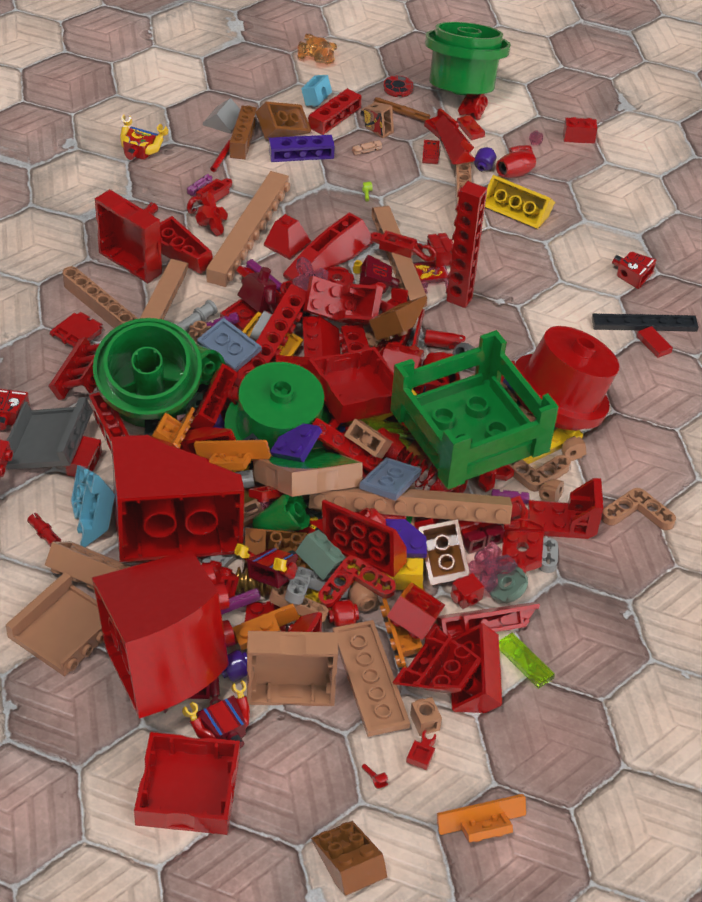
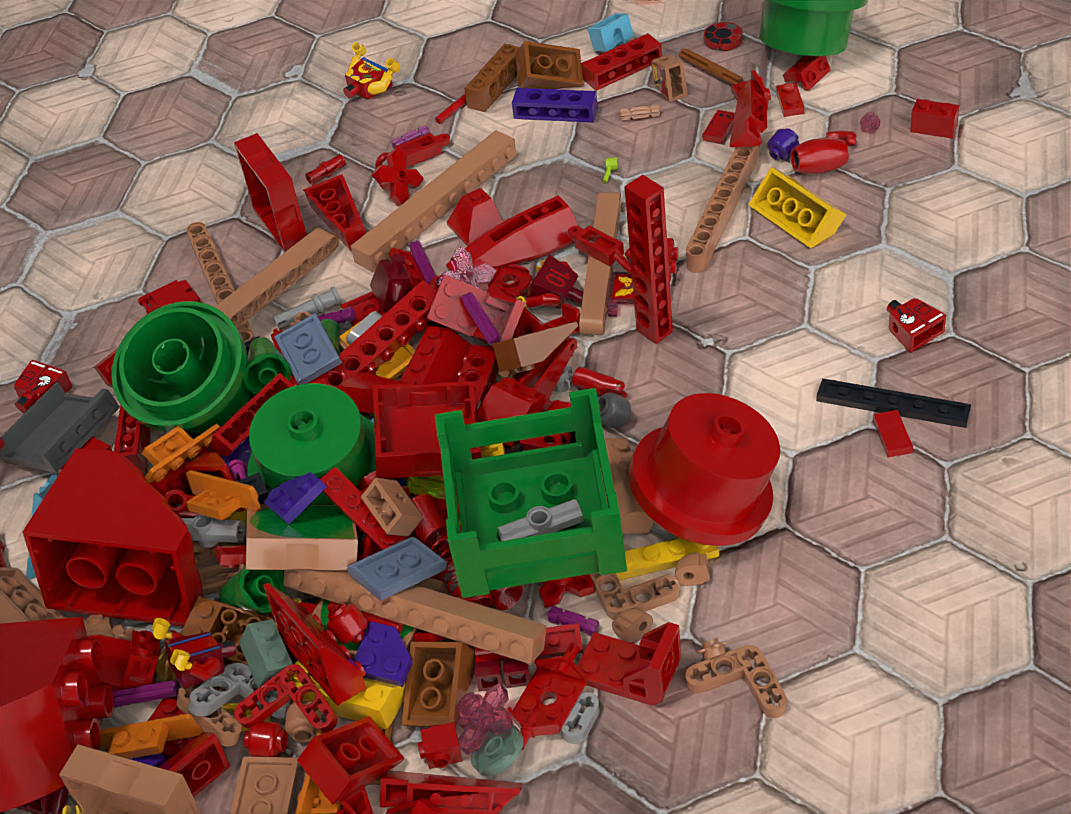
camera: 30 degrees right, 0 degrees up
light grey slope [203,98,240,134] -> none
none -> magenta axle [462,292,501,346]
none -> light grey piece [497,499,584,541]
none -> nougat plate [696,638,727,660]

